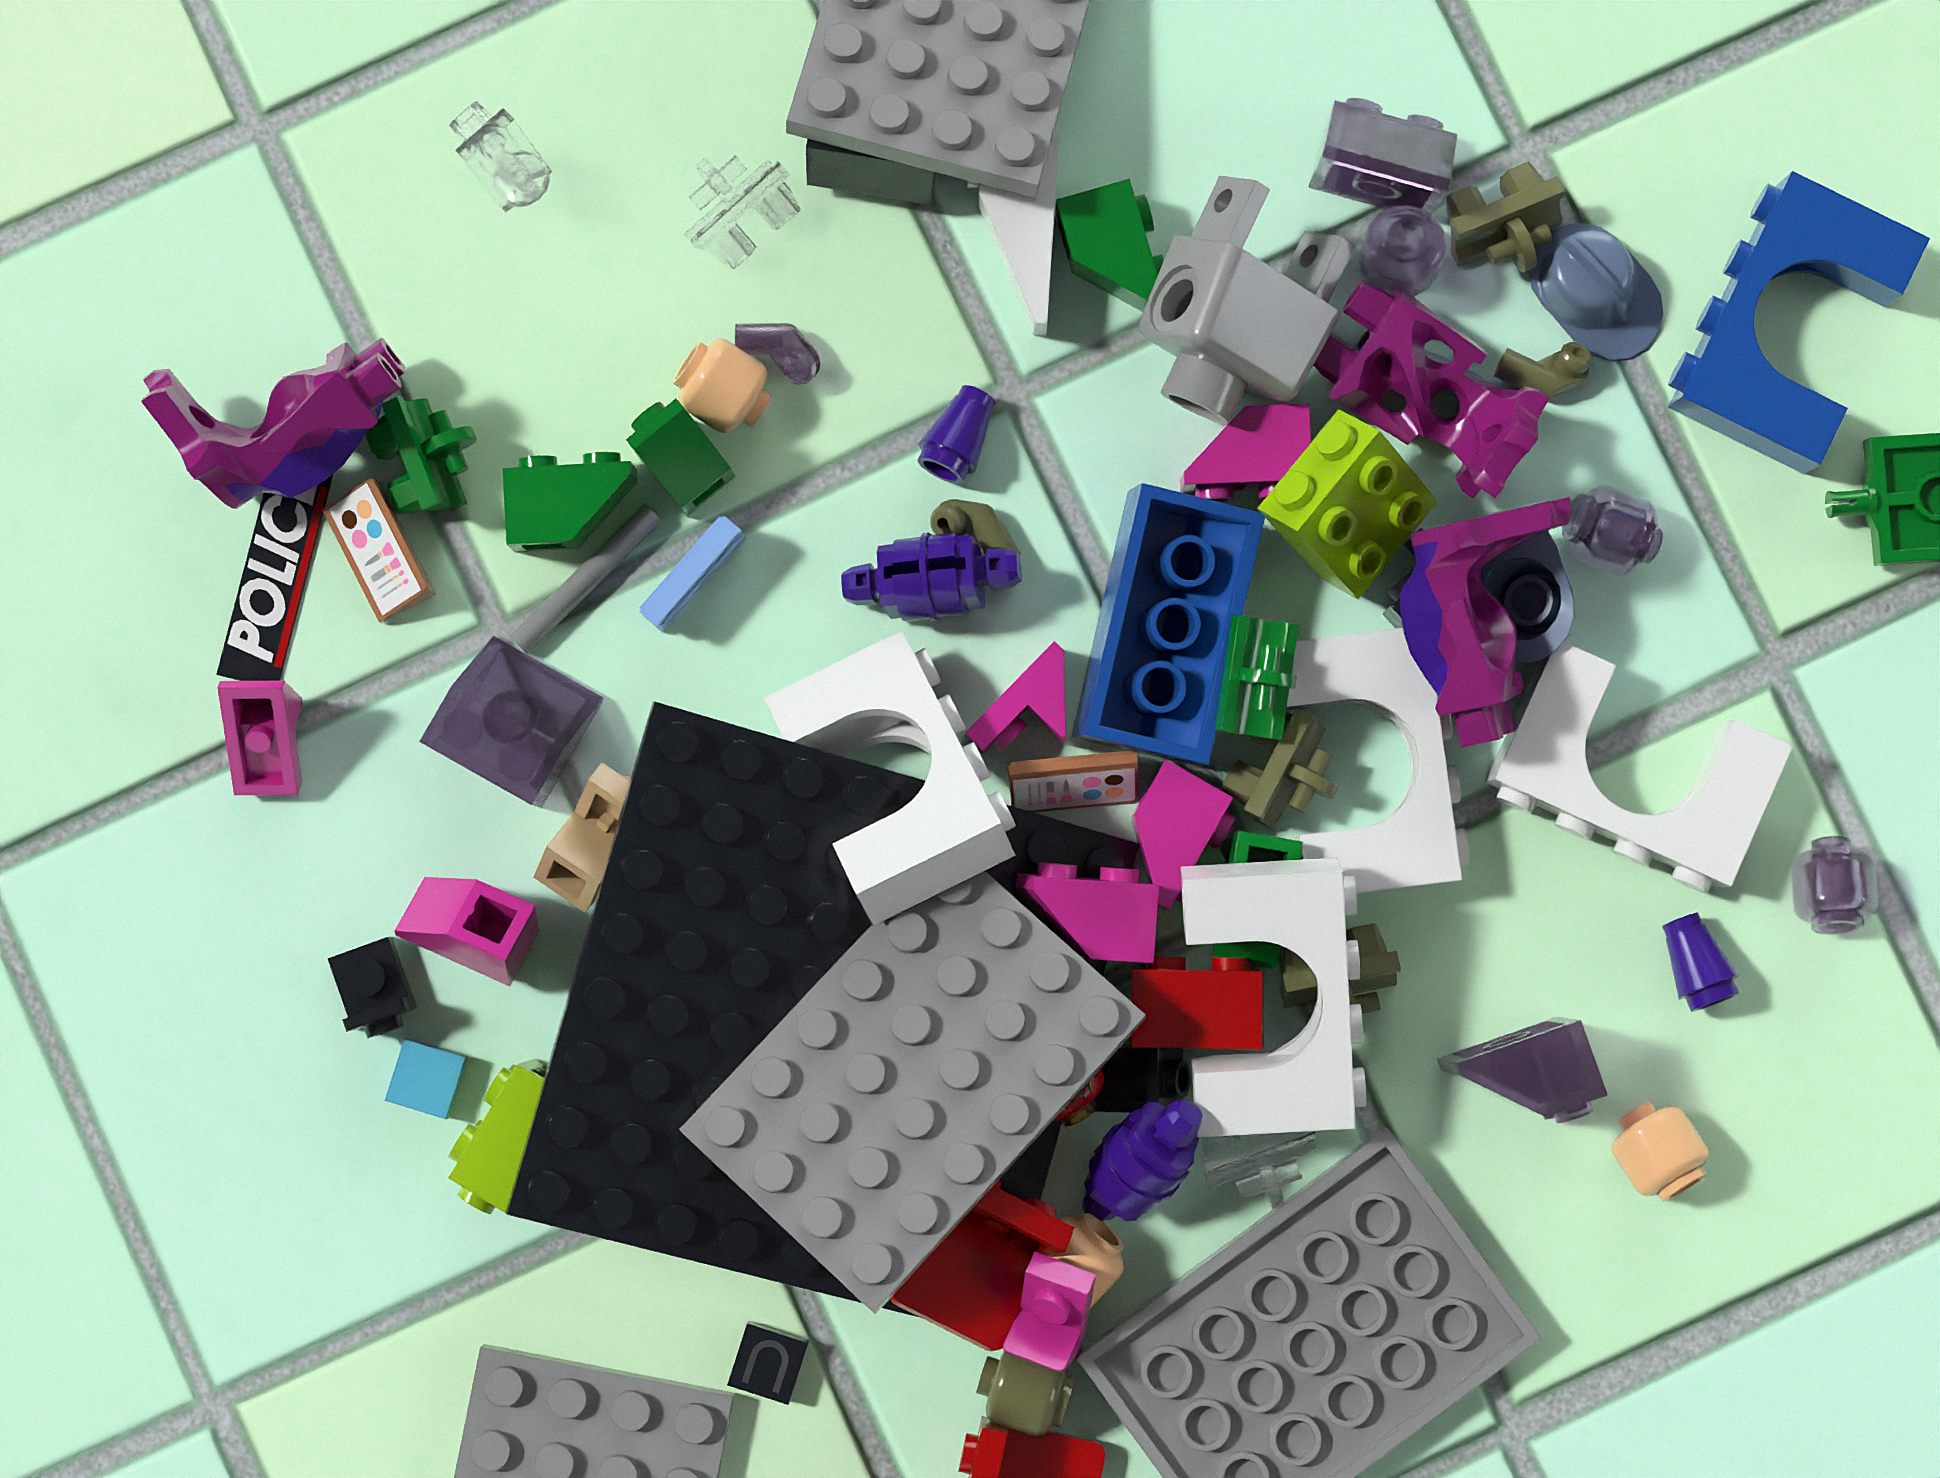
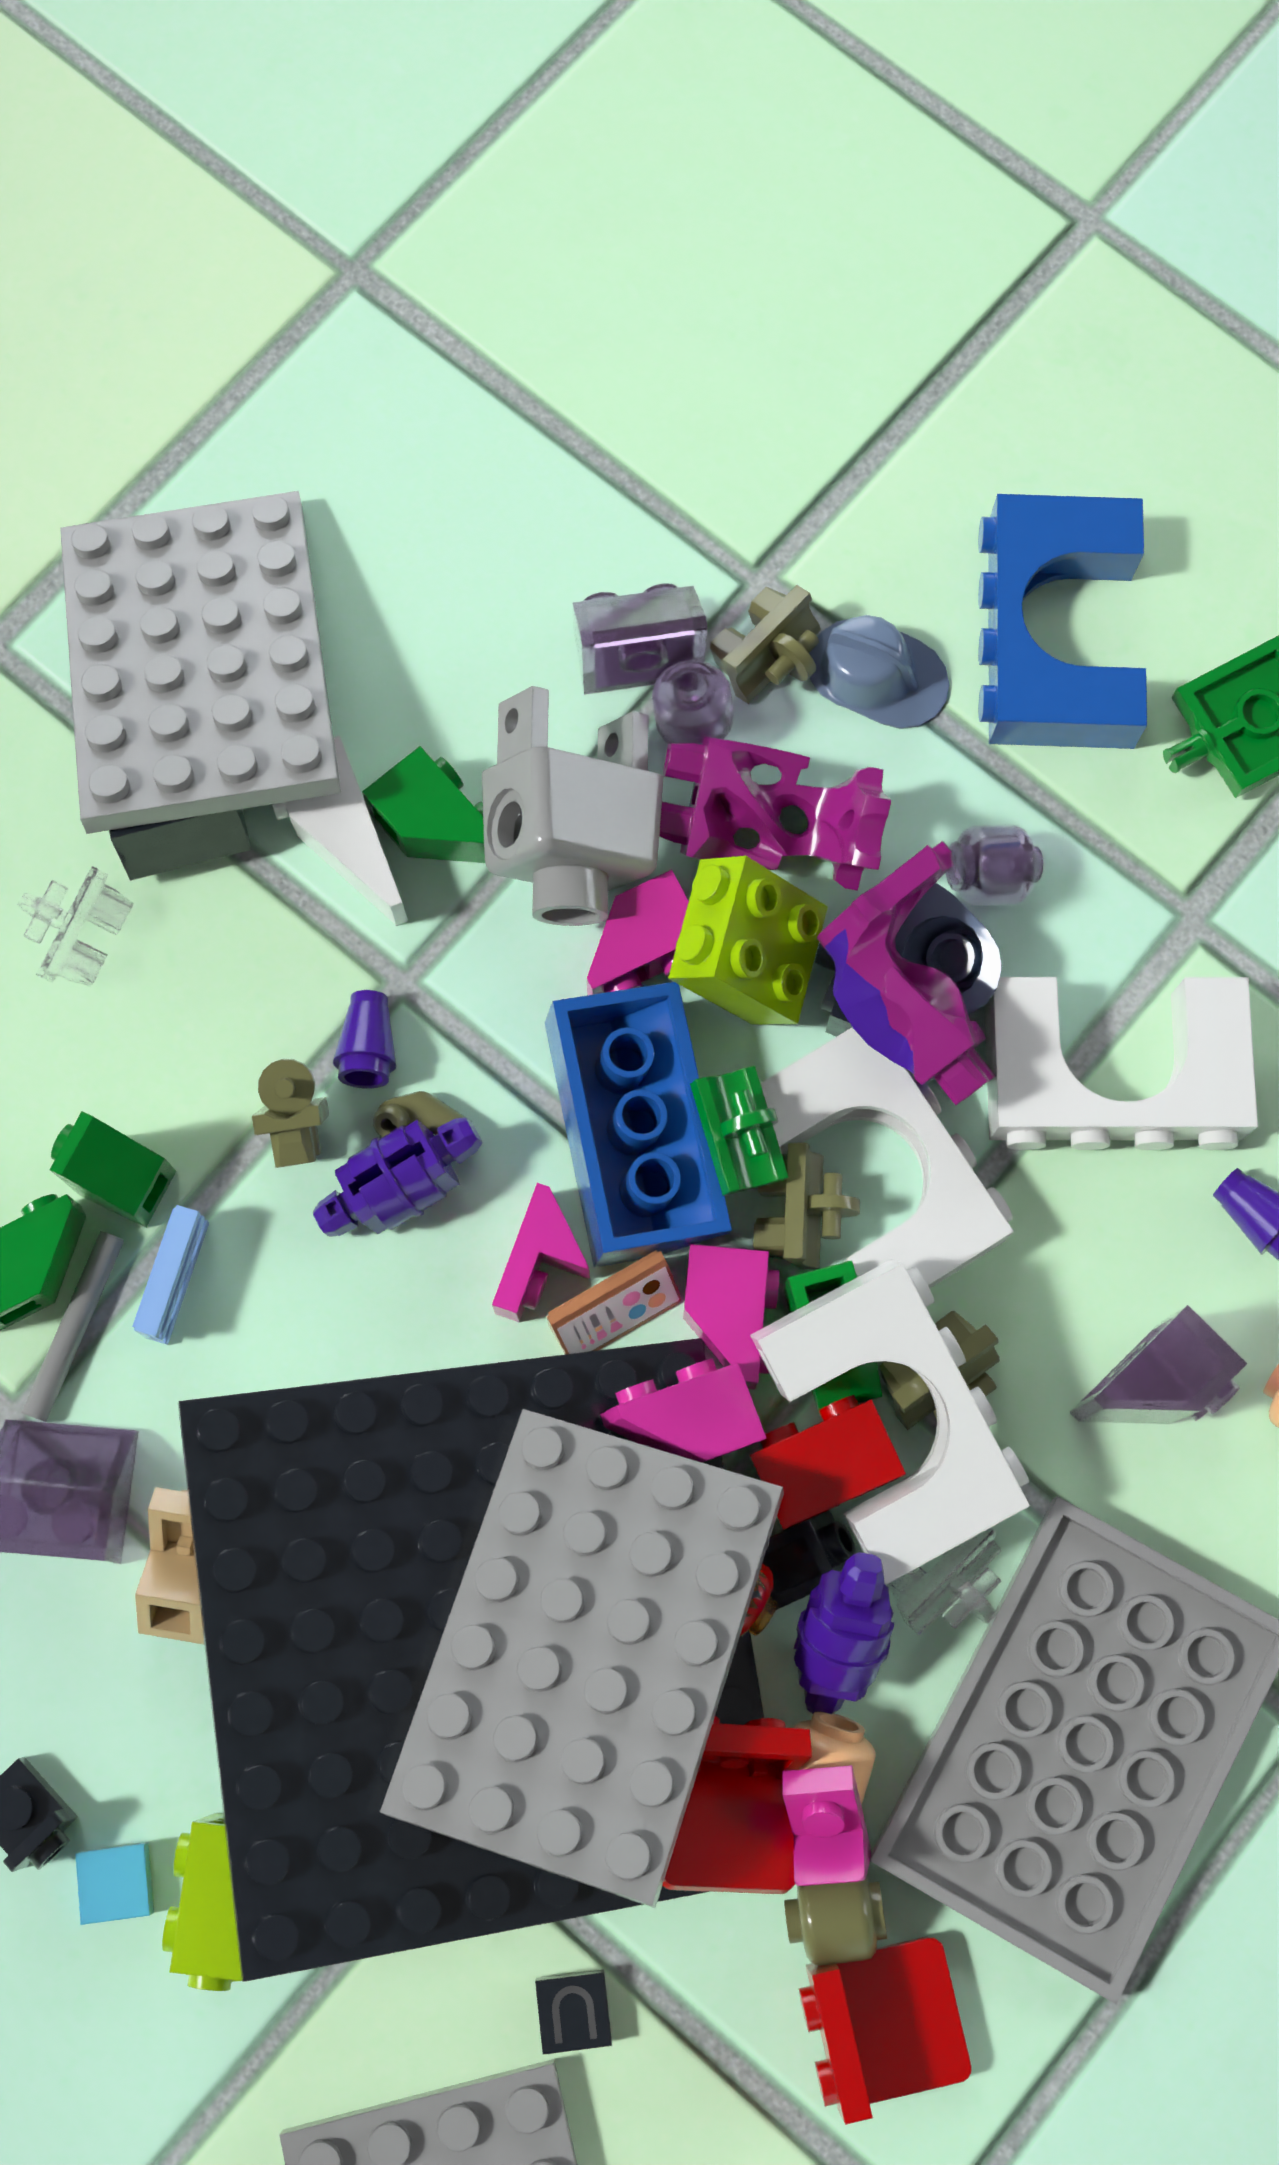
camera: 25 degrees left, 10 degrees down
dark pink slope [394,877,539,987] -> none
light nougat head [673,338,771,433] -> none
clear purple arm [735,323,820,385] -> none
white arch [764,630,1016,926] -> none
olive arm [1493,342,1592,398] -> none
none -> olive hips [252,1059,329,1168]

